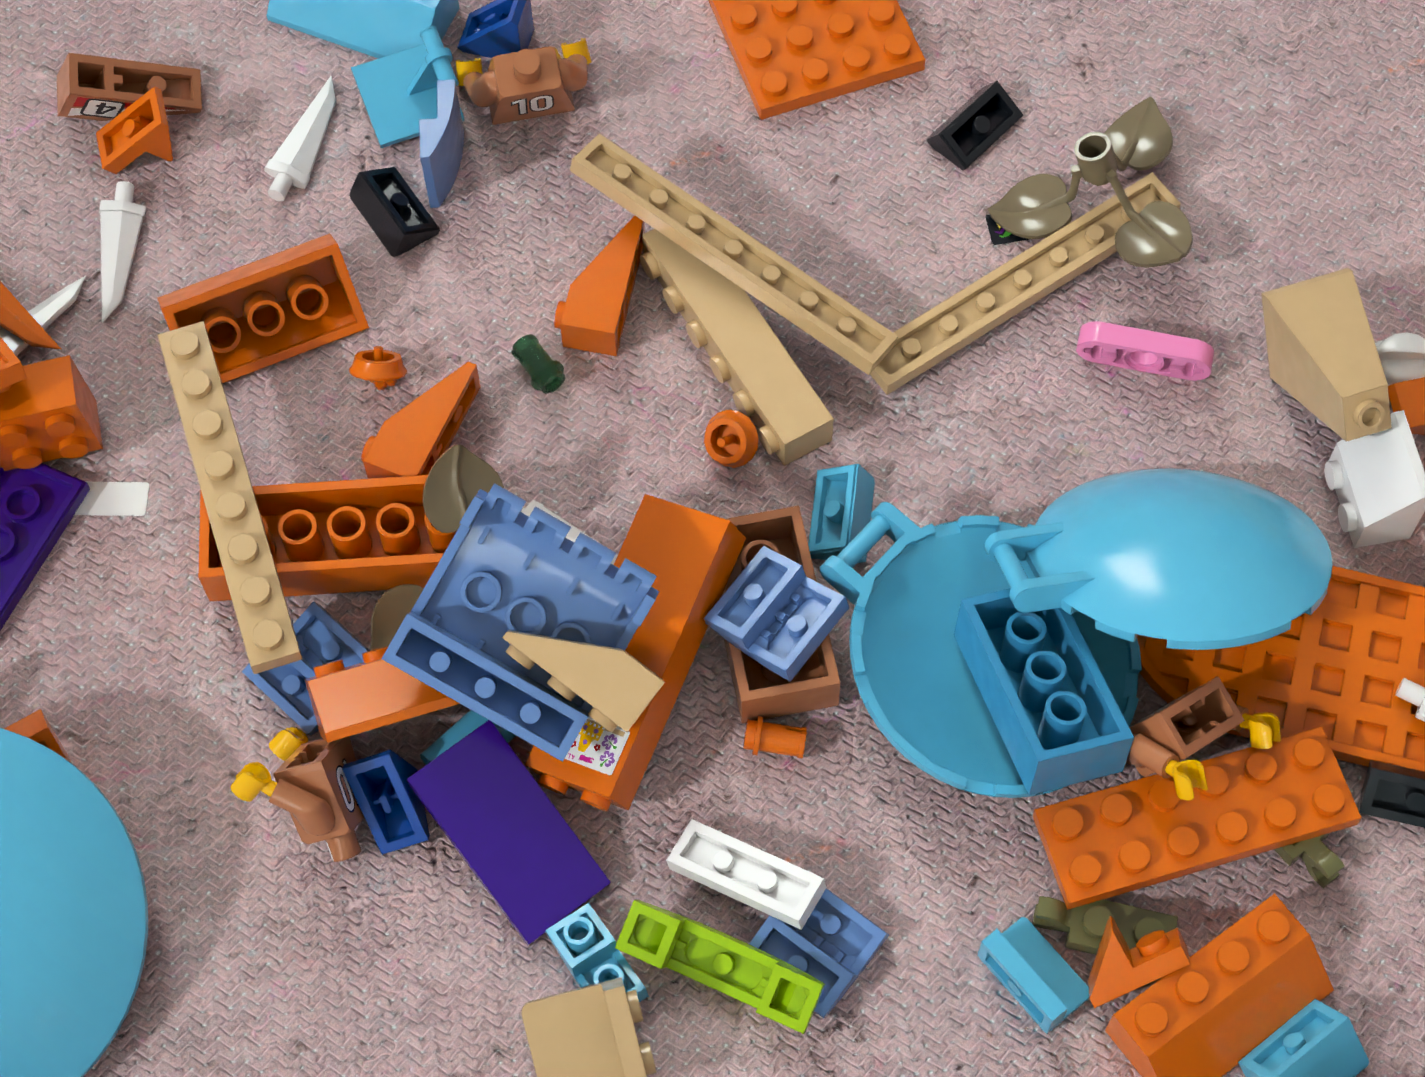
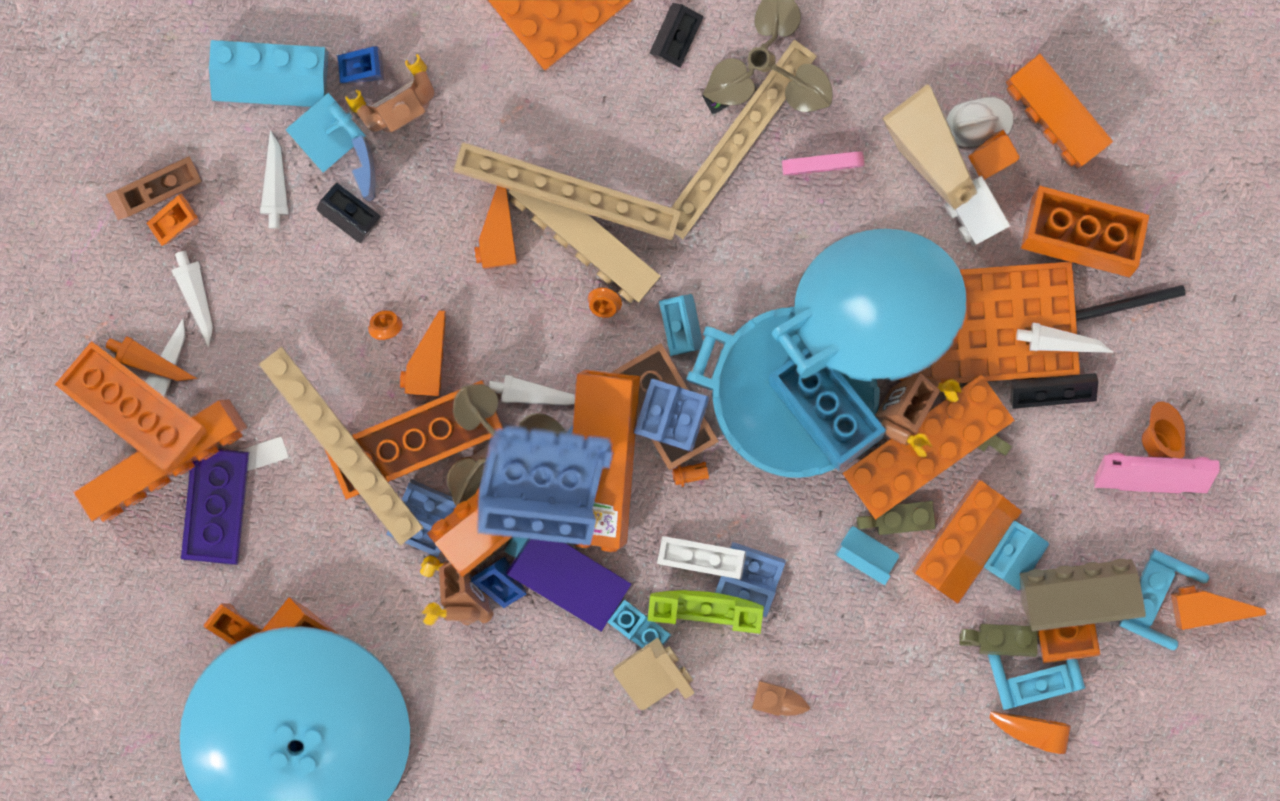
camera: 25 degrees left, 25 degrees up
orange slope [157,233,369,383] -> none
tan slope [502,630,665,733] -> none
clear green pin [511,334,565,394] -> none
orange slope [1088,916,1190,1008] -> none

